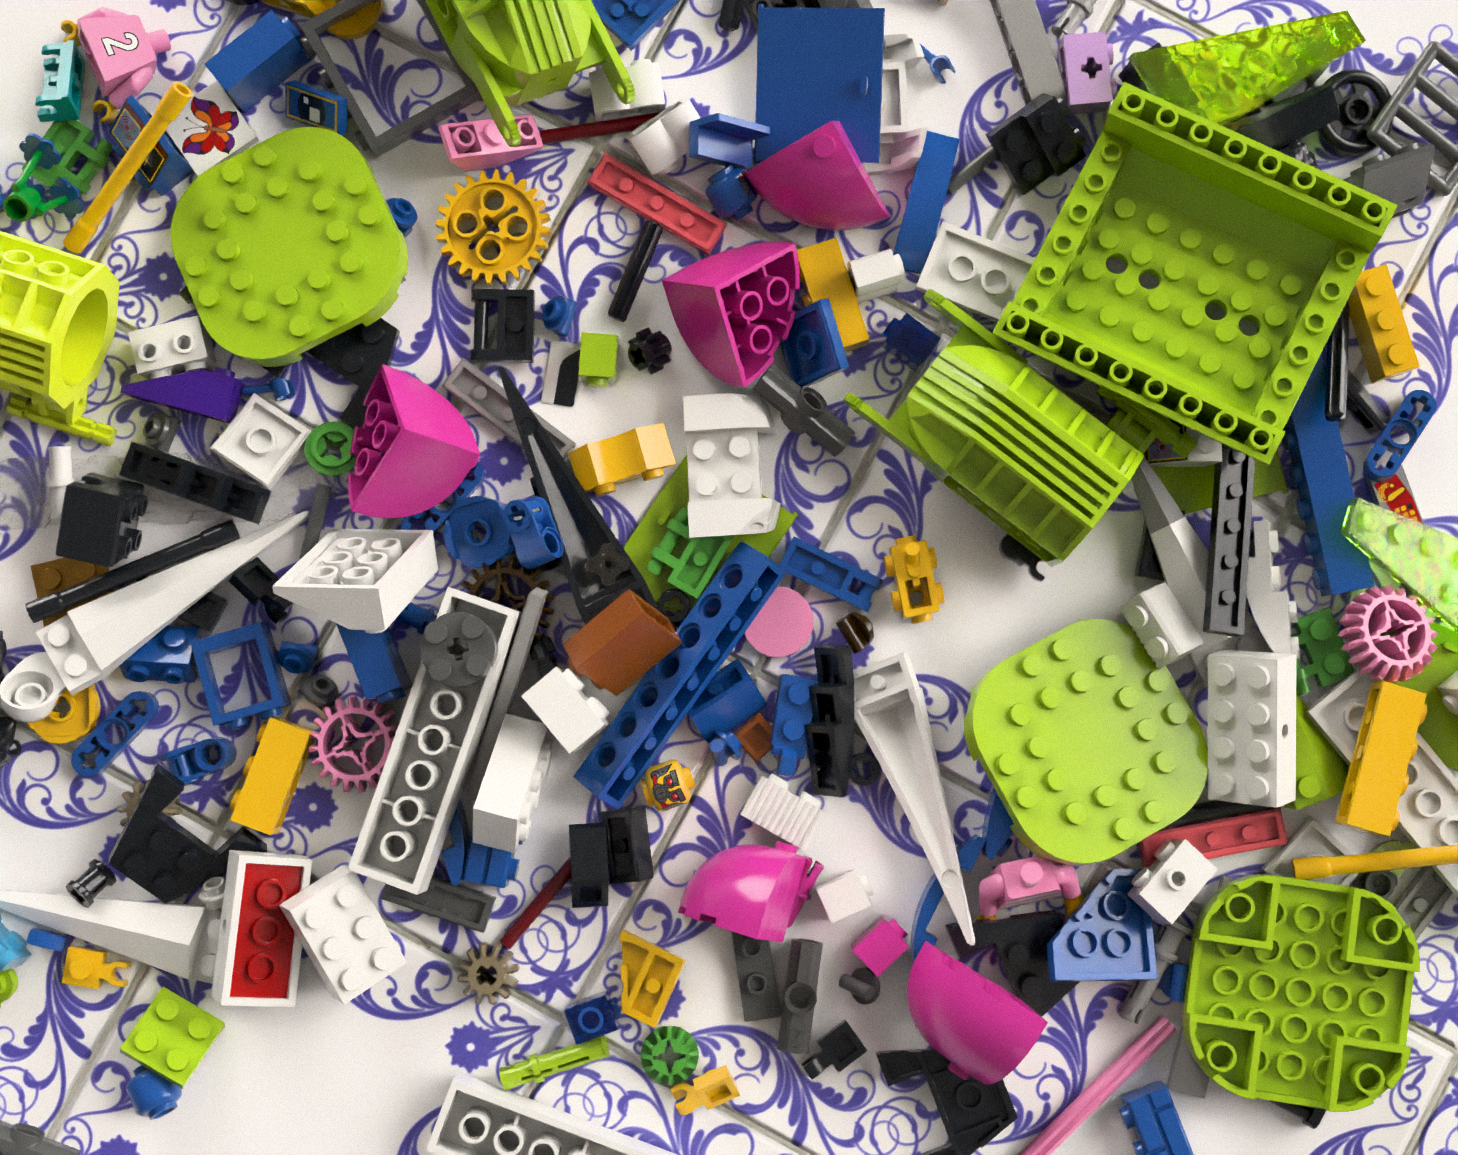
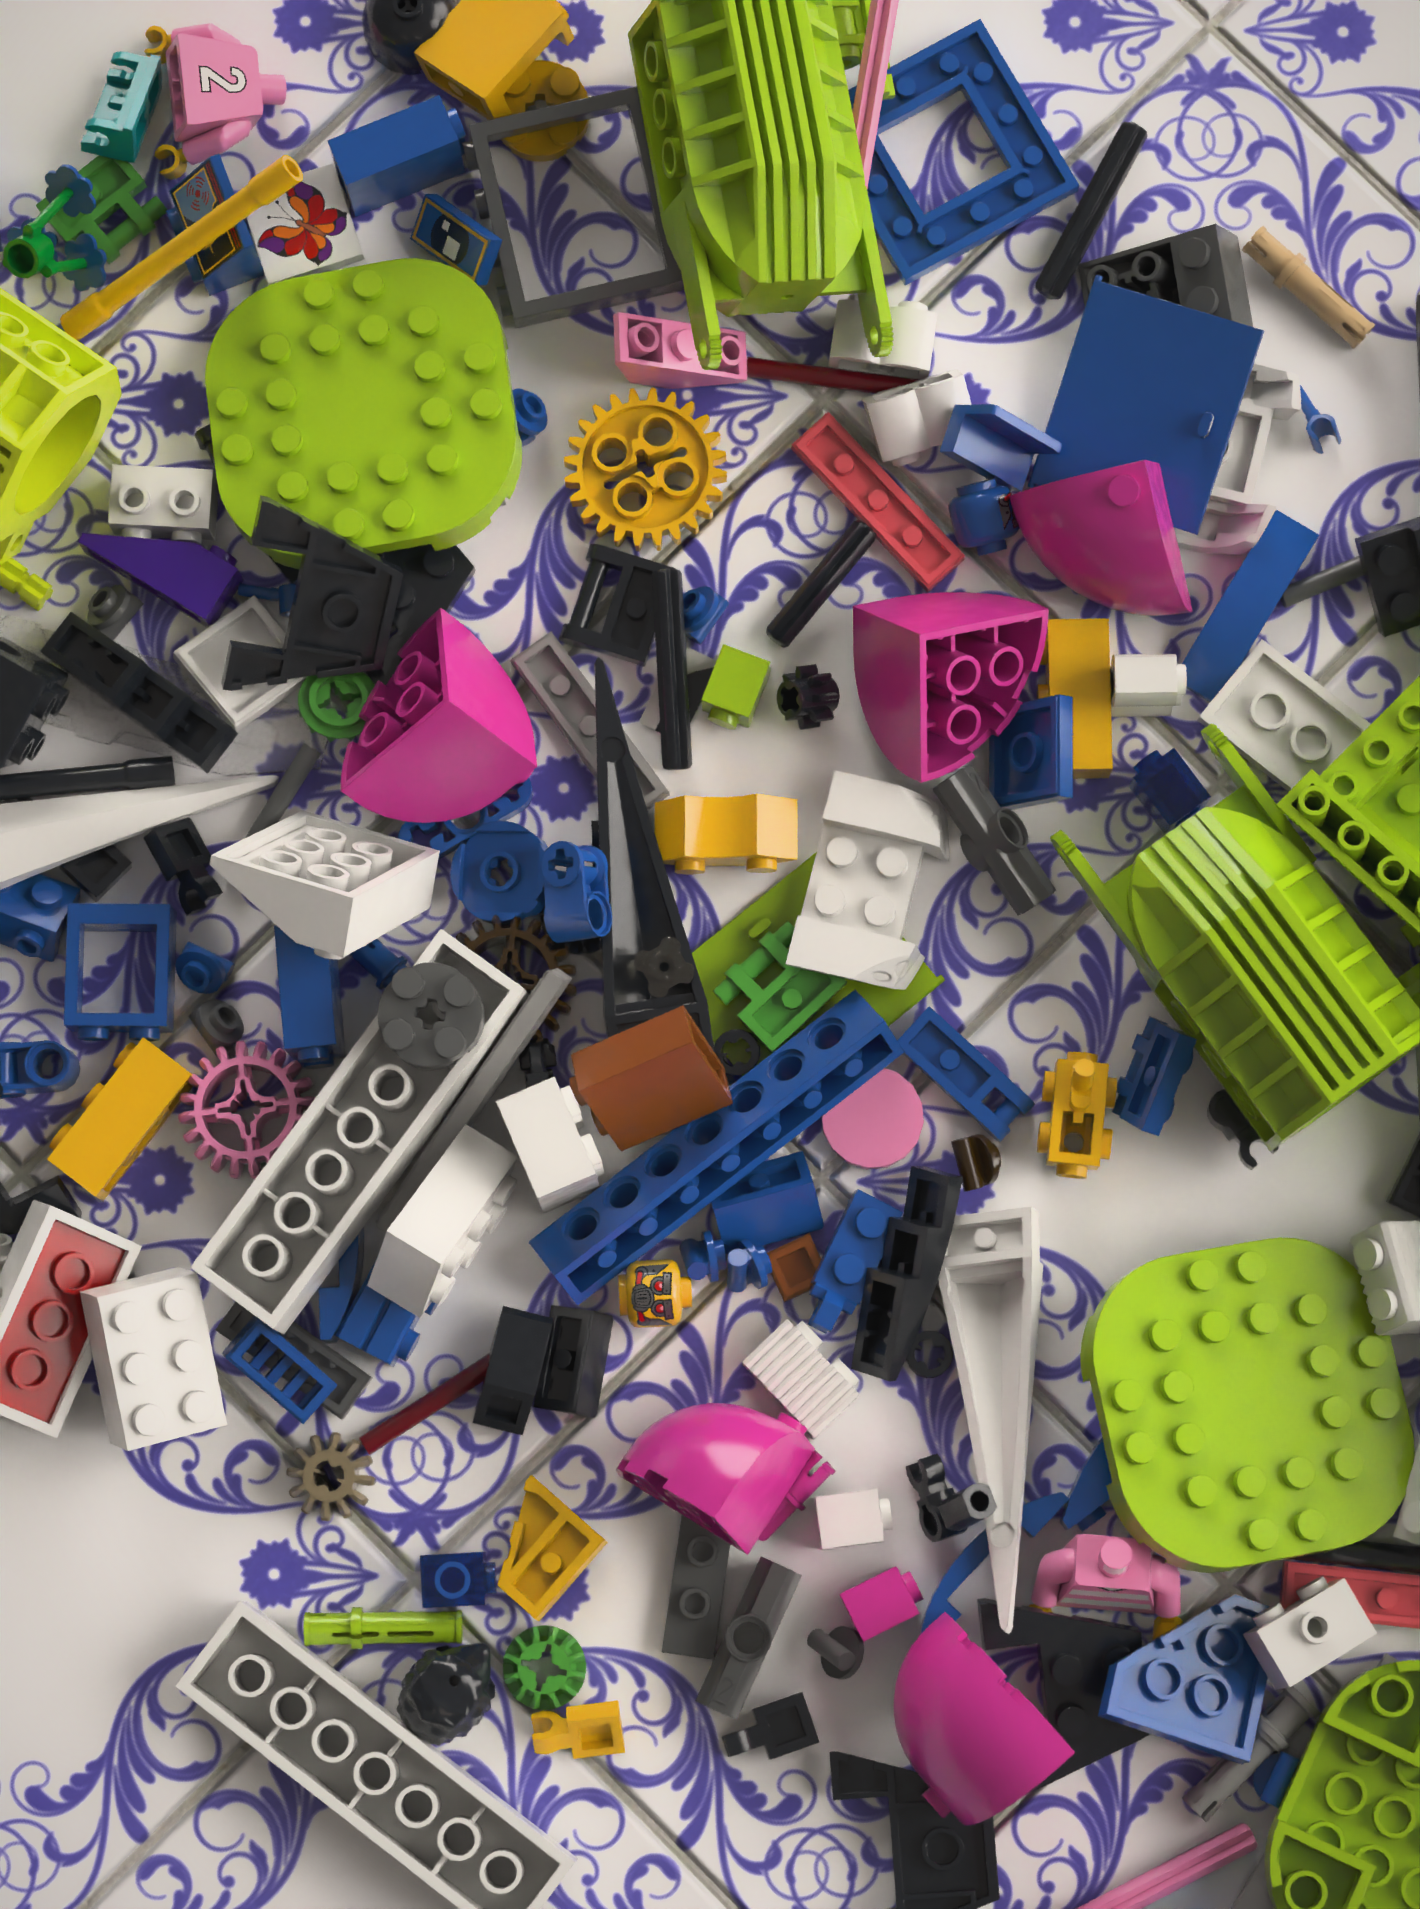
camera: 20 degrees right, 5 degrees down
none -> black wing [221,495,403,691]
none -> blue slope [222,1315,337,1424]
none -> black animal [396,1643,495,1746]
none -> black axle [652,569,692,770]
none -> blue plate [679,1230,727,1283]
none -> black bar [905,1454,997,1542]
none -> blue plate [1112,1016,1197,1136]

